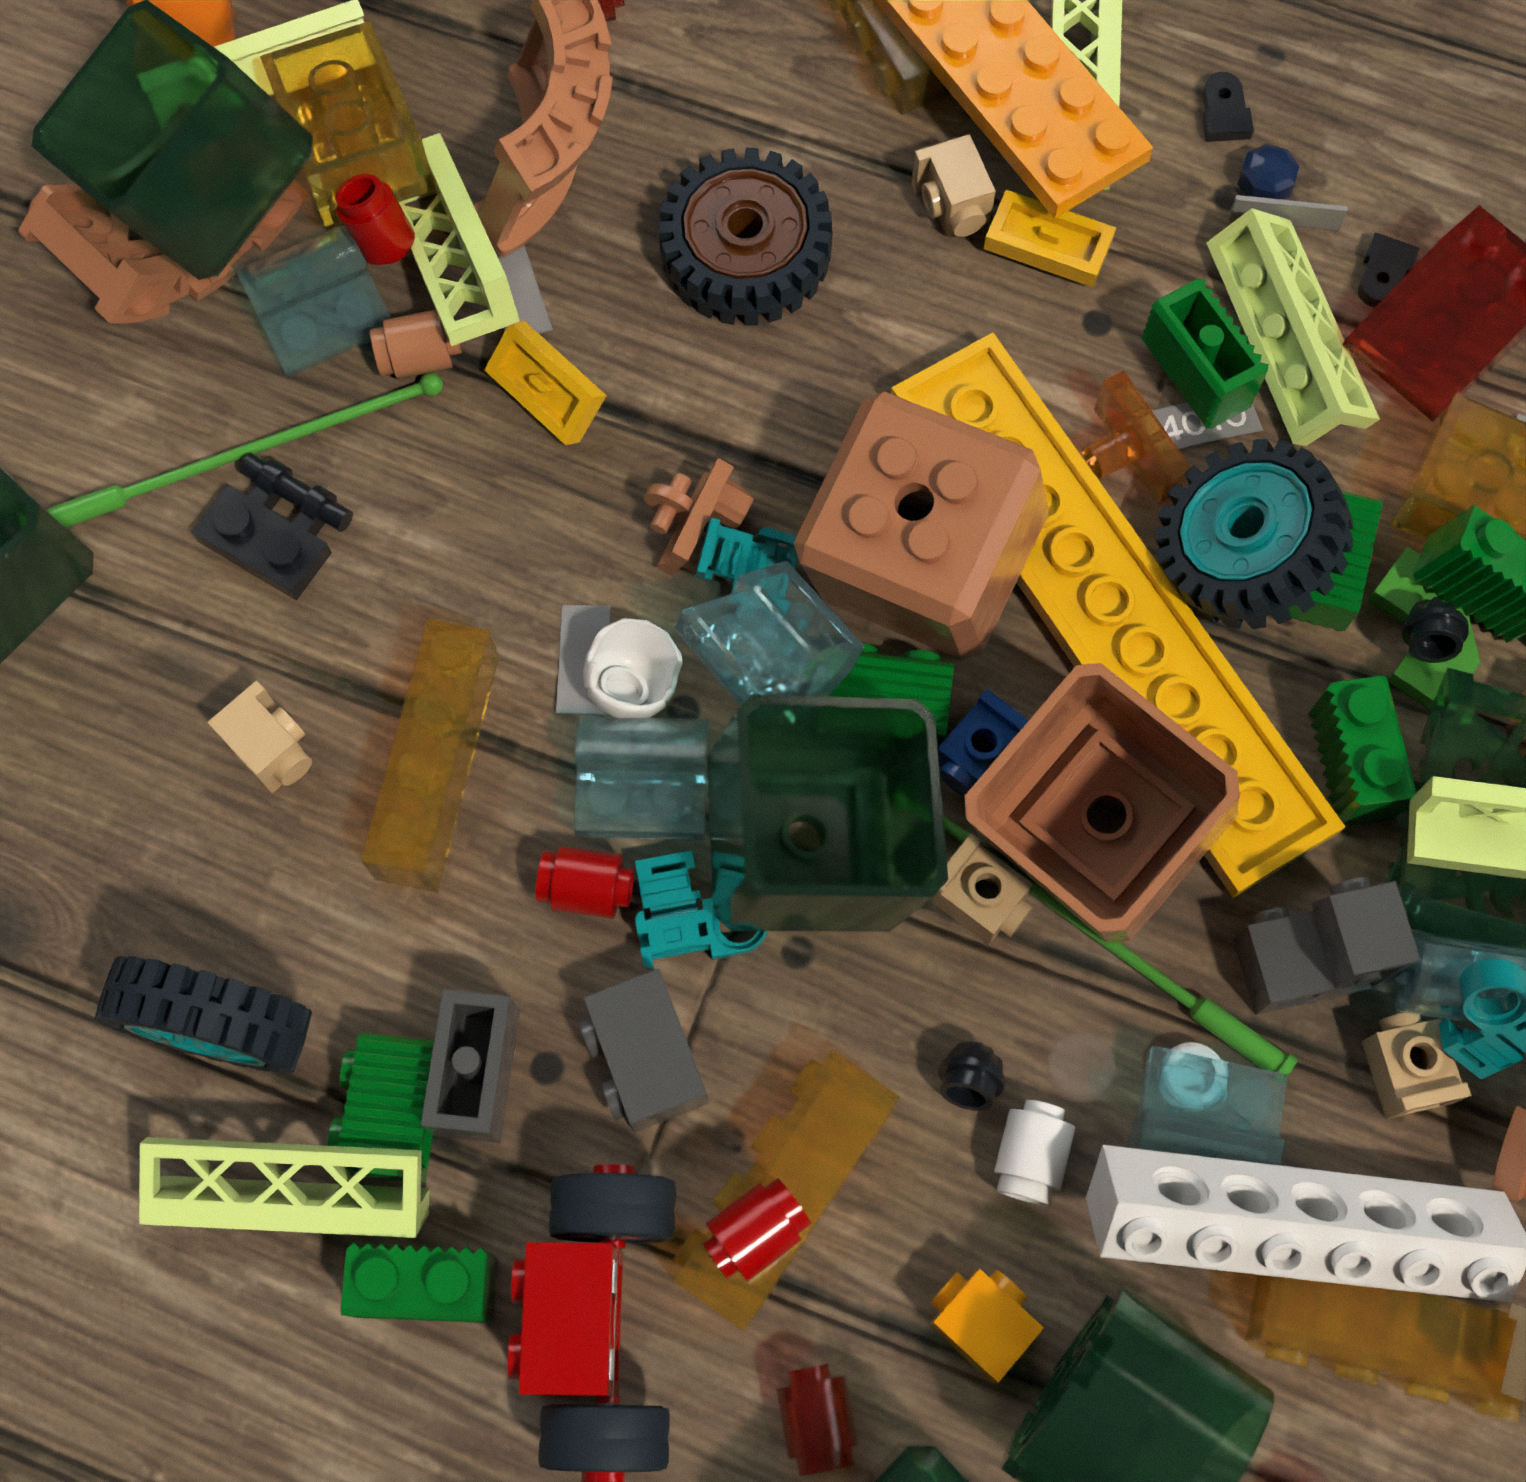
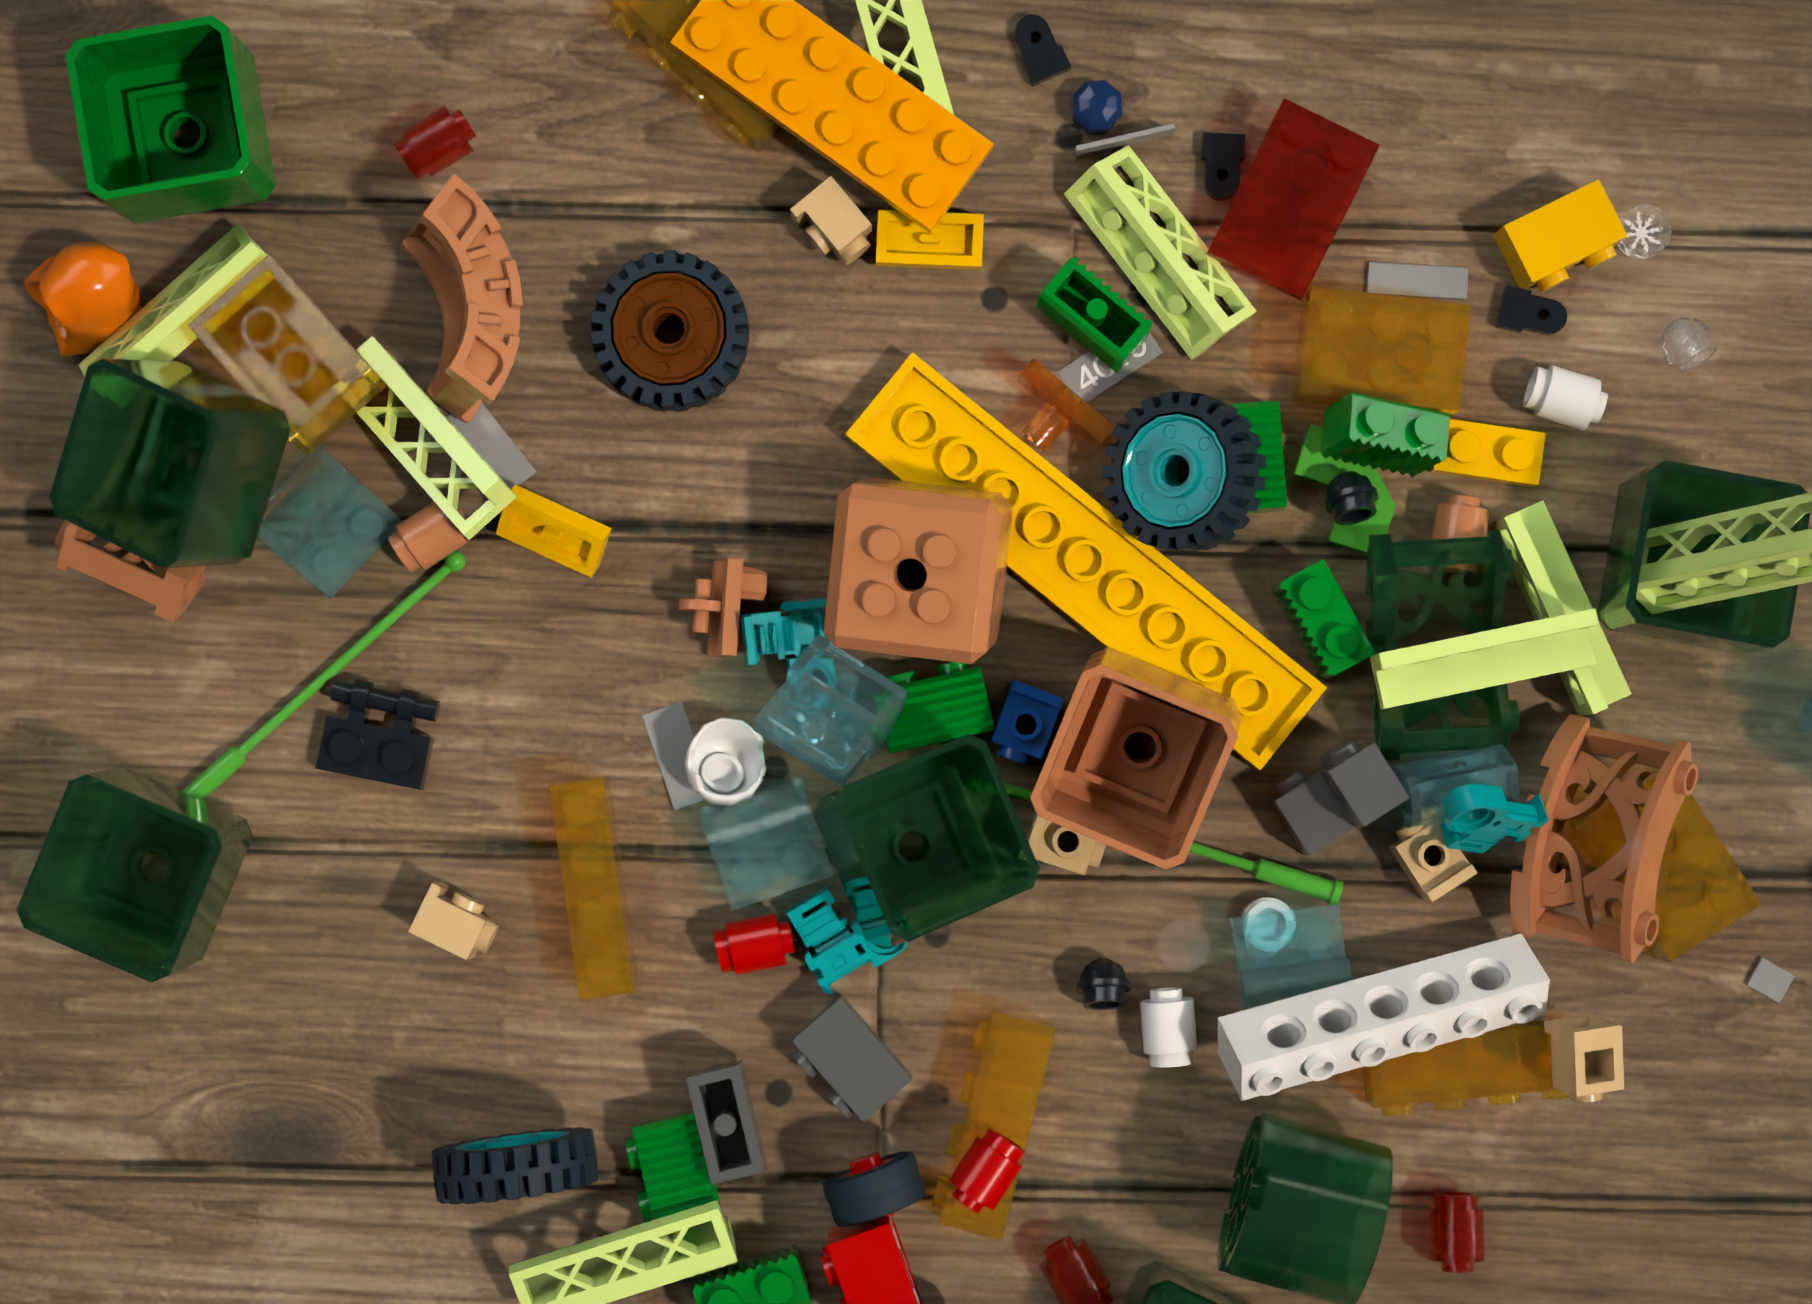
camera: 25 degrees left, 15 degrees up
red brick [336,174,415,265] -> none
light orange brick [929,1268,1044,1383] -> none

